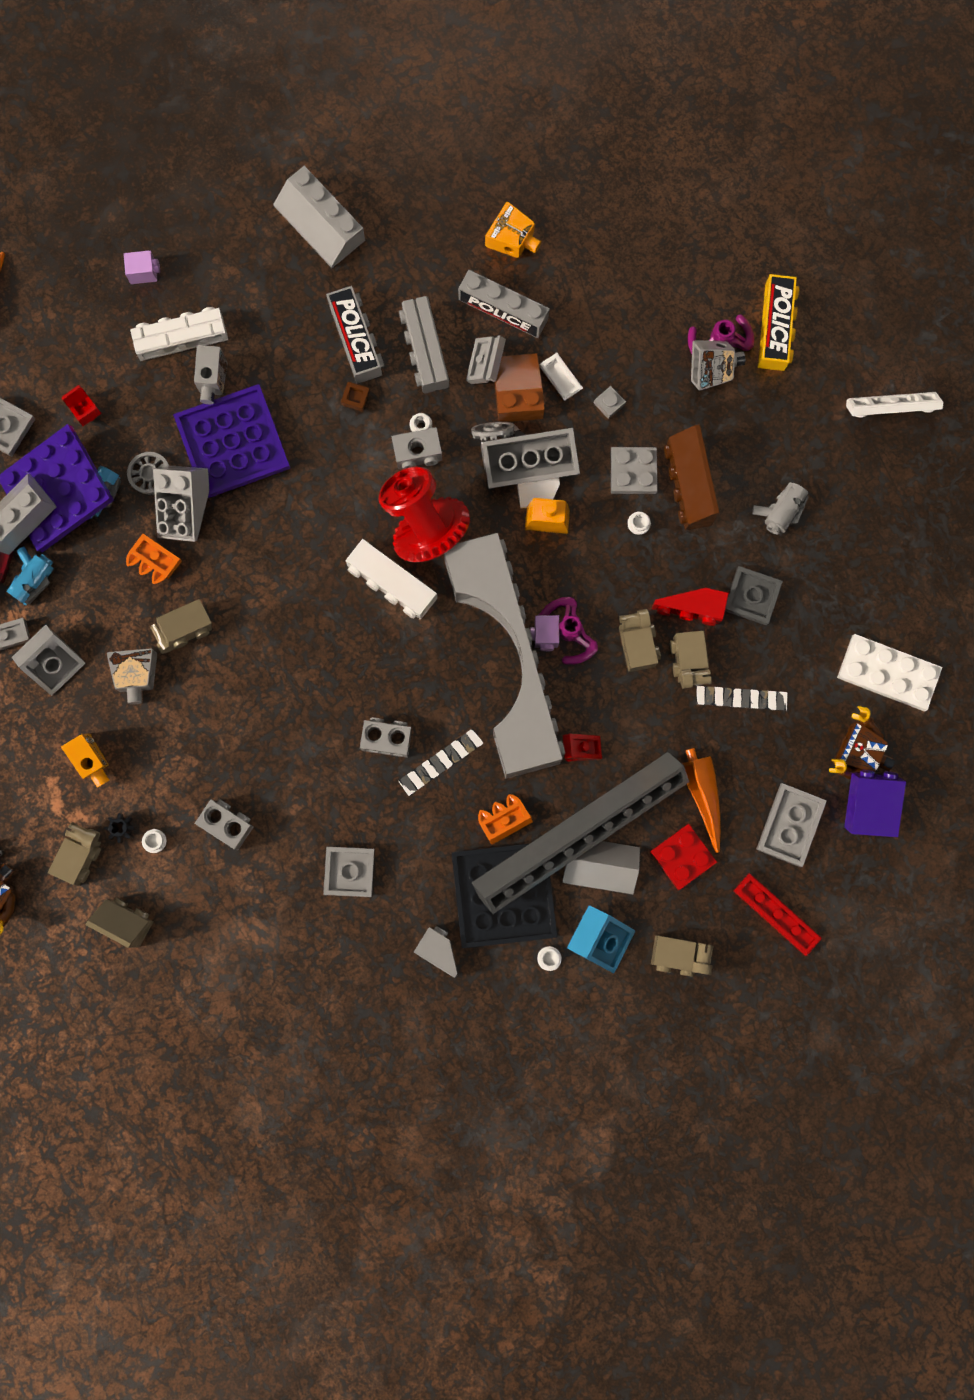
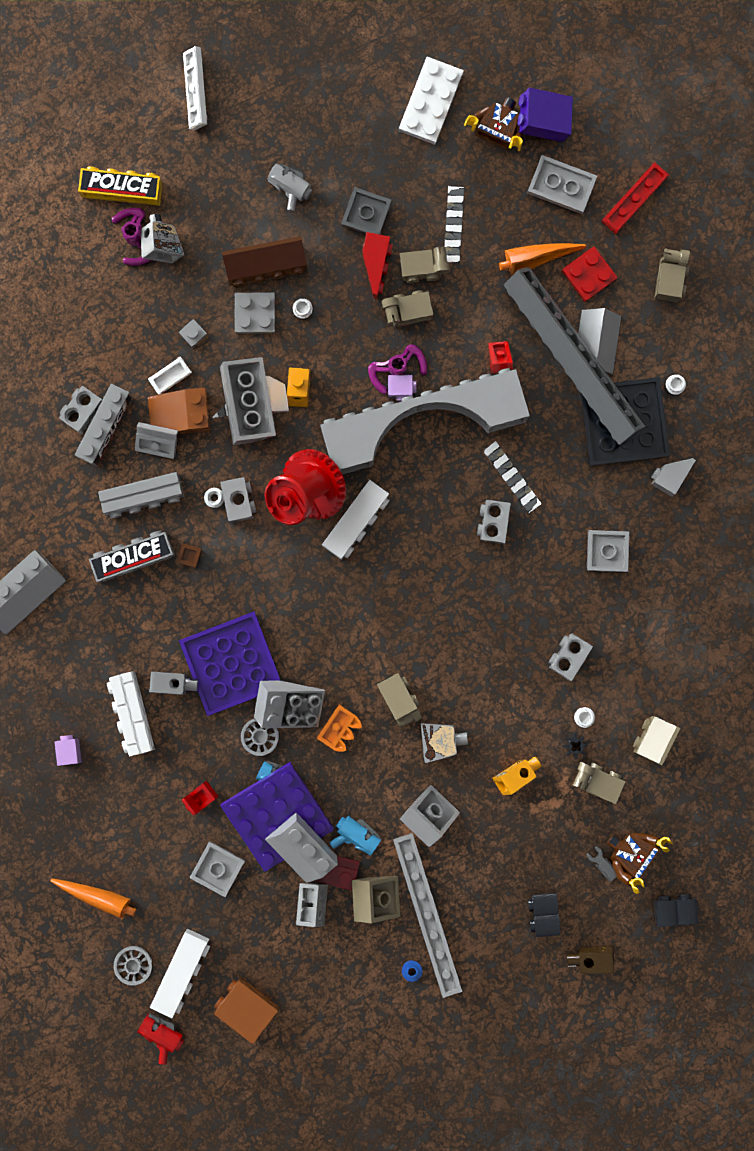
camera: 85 degrees left, 5 degrees up
light grey wheel [471,422,514,440] -> none
orange plate [478,794,533,845] -> none
light orange torso [485,202,542,258] -> none
dark azure slope [567,905,635,973] -> none
none -> light grey brick [59,386,102,435]

